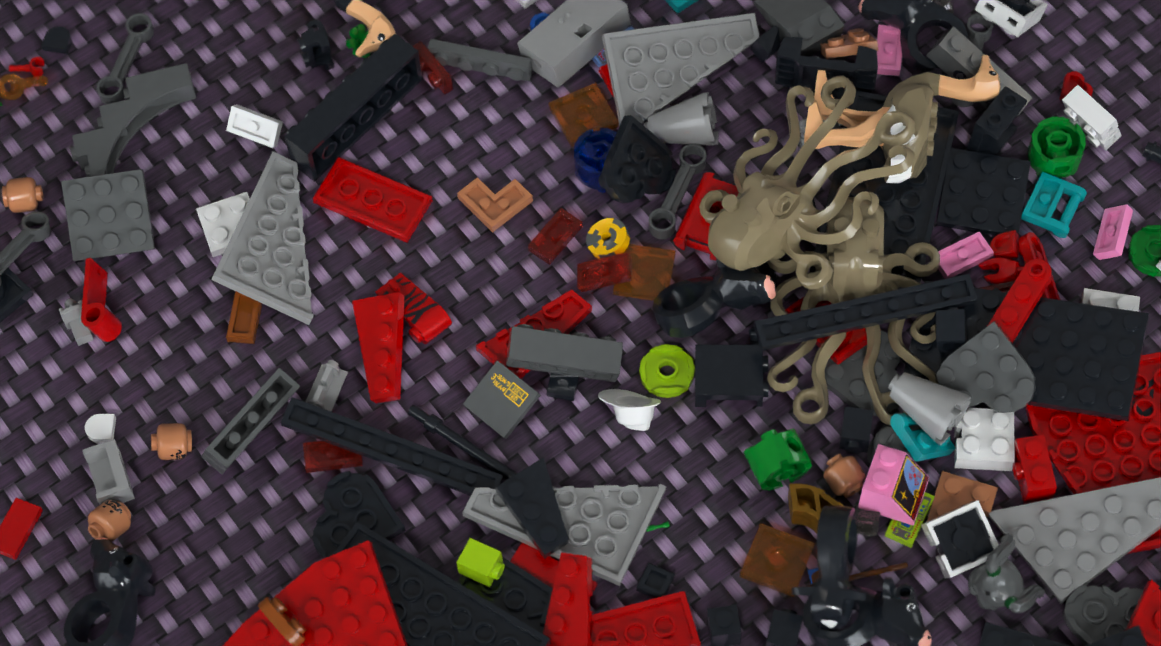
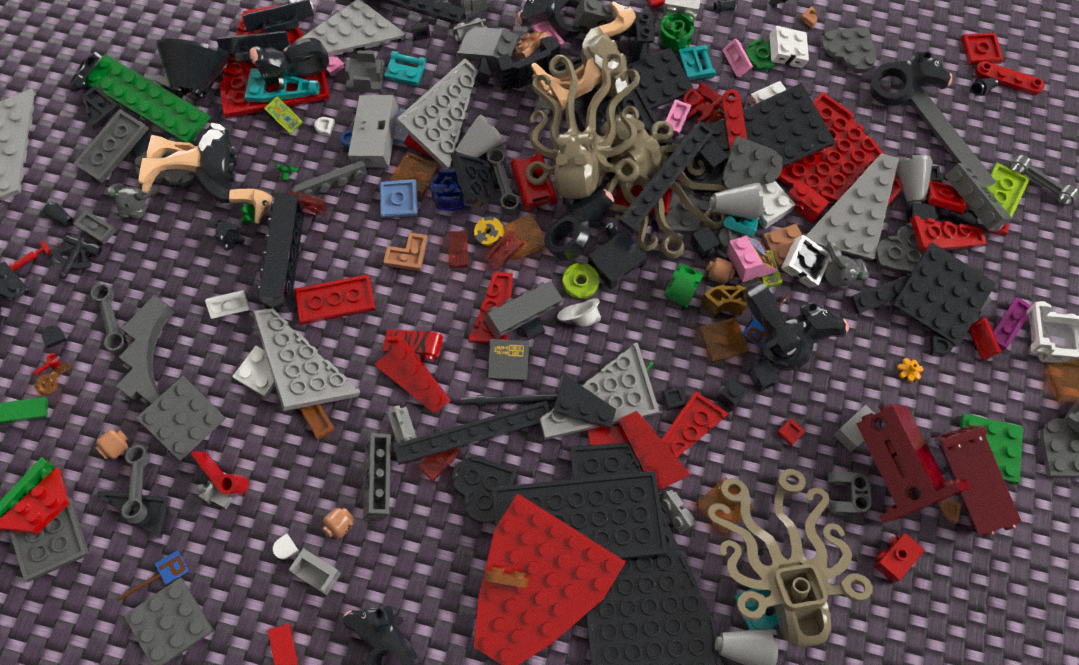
camera: 45 degrees left, 5 degrees up
nougat head [88,500,131,542] -> none
lime brick [456,538,505,587] -> none
none -> green plant [274,164,298,180]
none -> medium blue tile [380,179,418,218]

